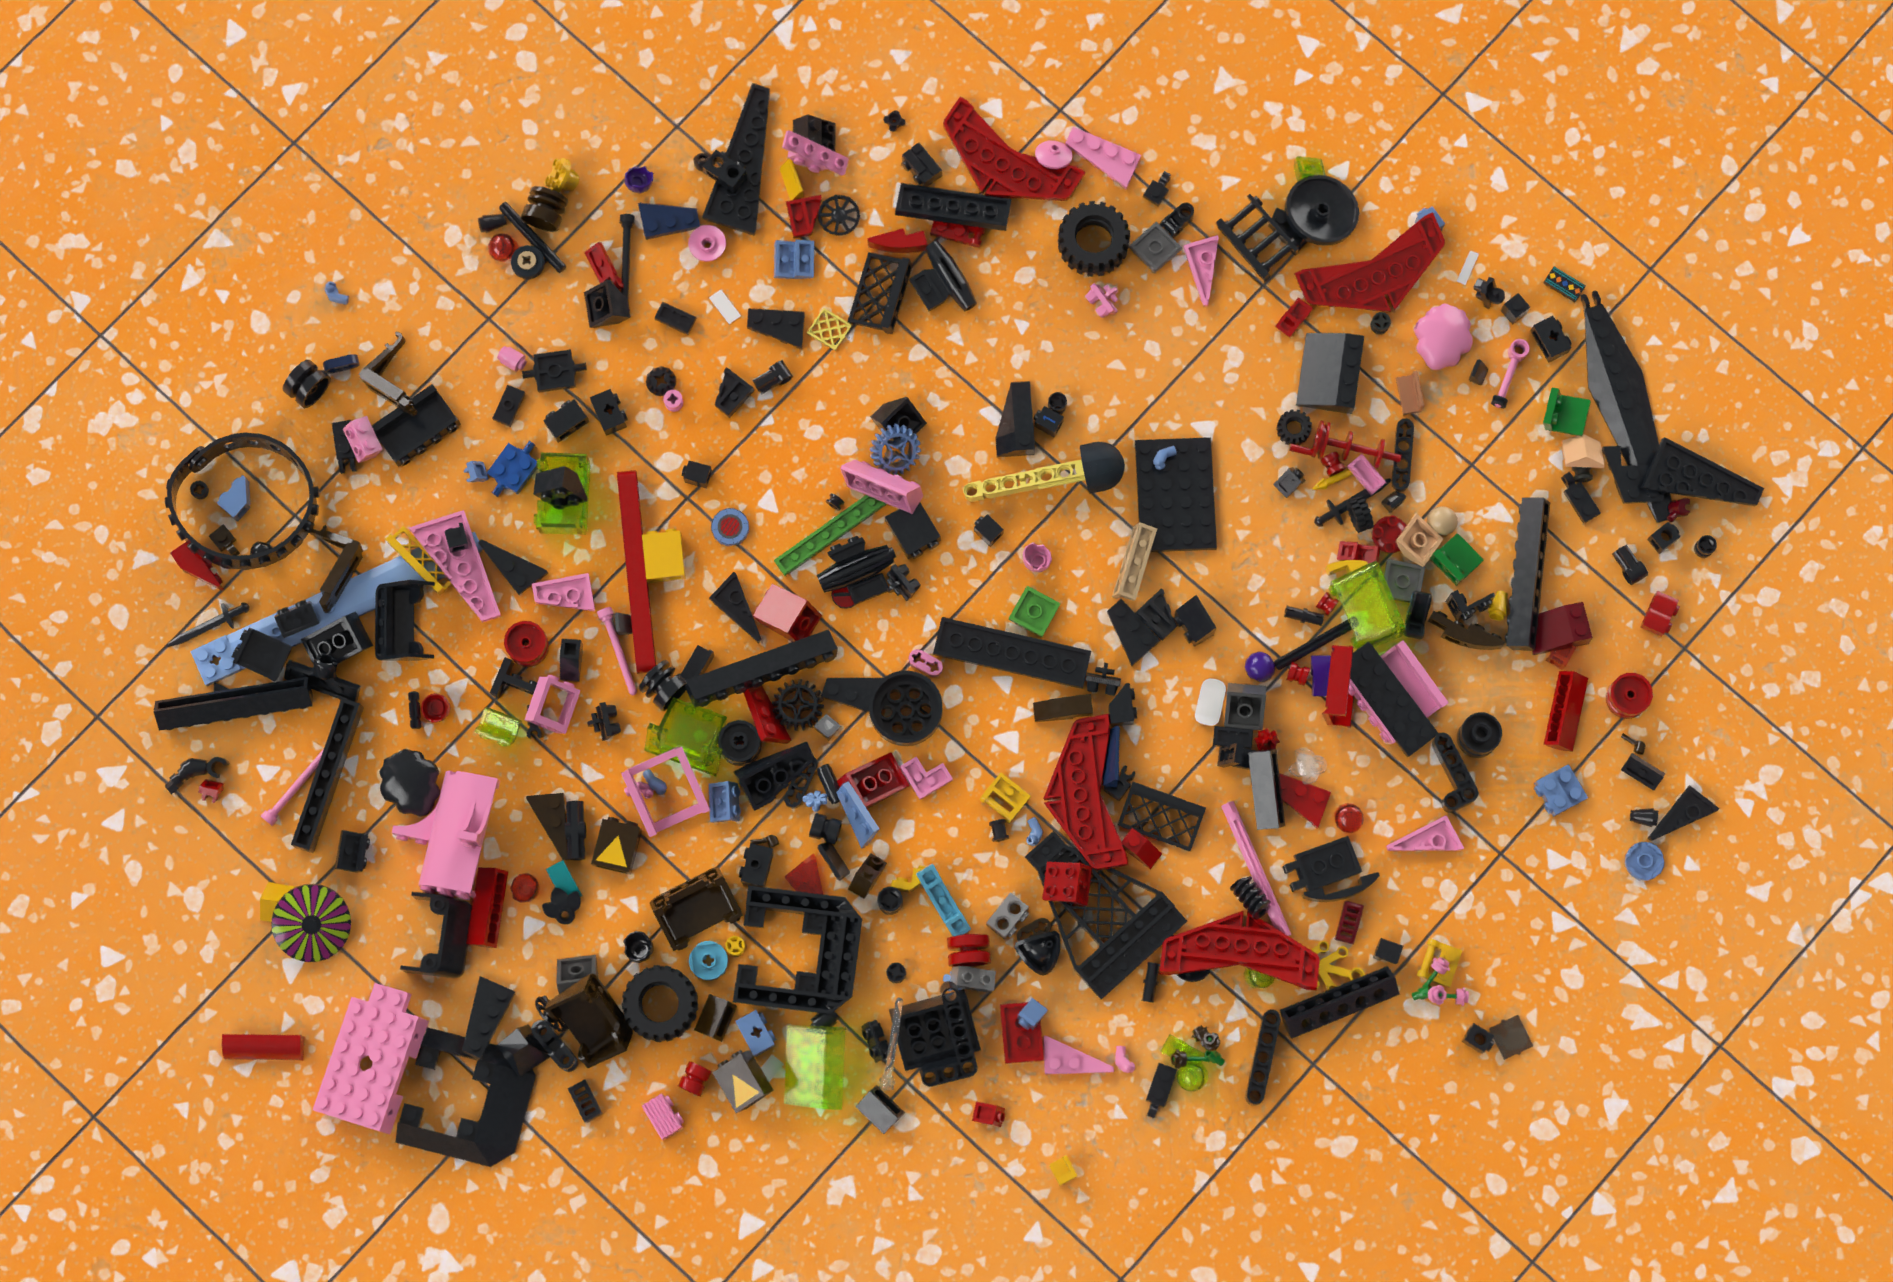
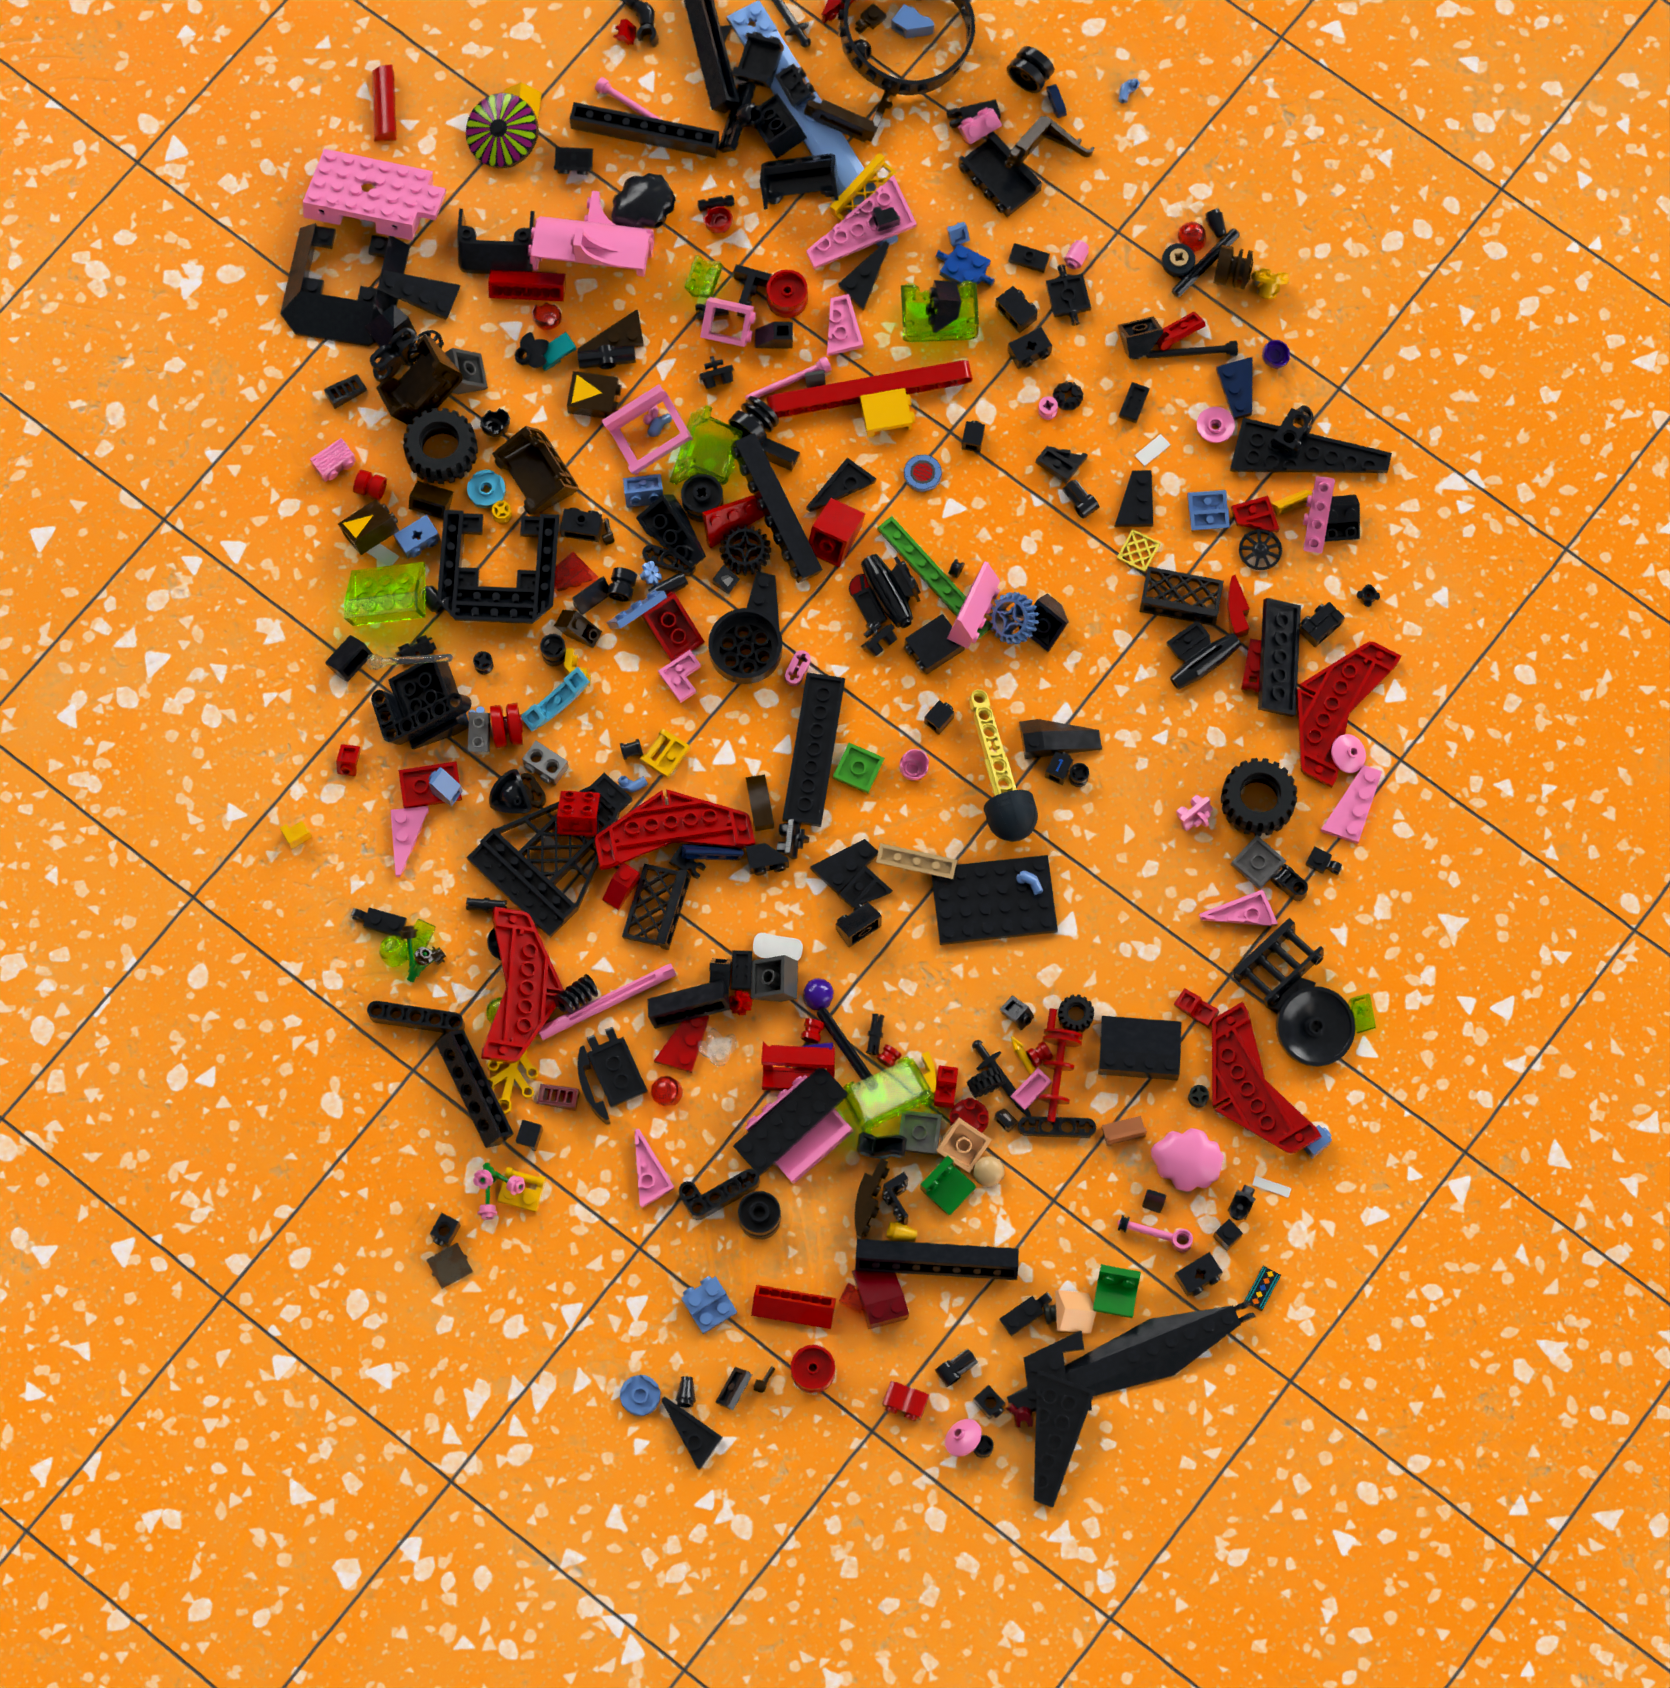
camera: 85 degrees right, 5 degrees down
bright pink arm [1115,1046,1135,1073] -> none
none -> bright pink dish [945,1419,982,1457]

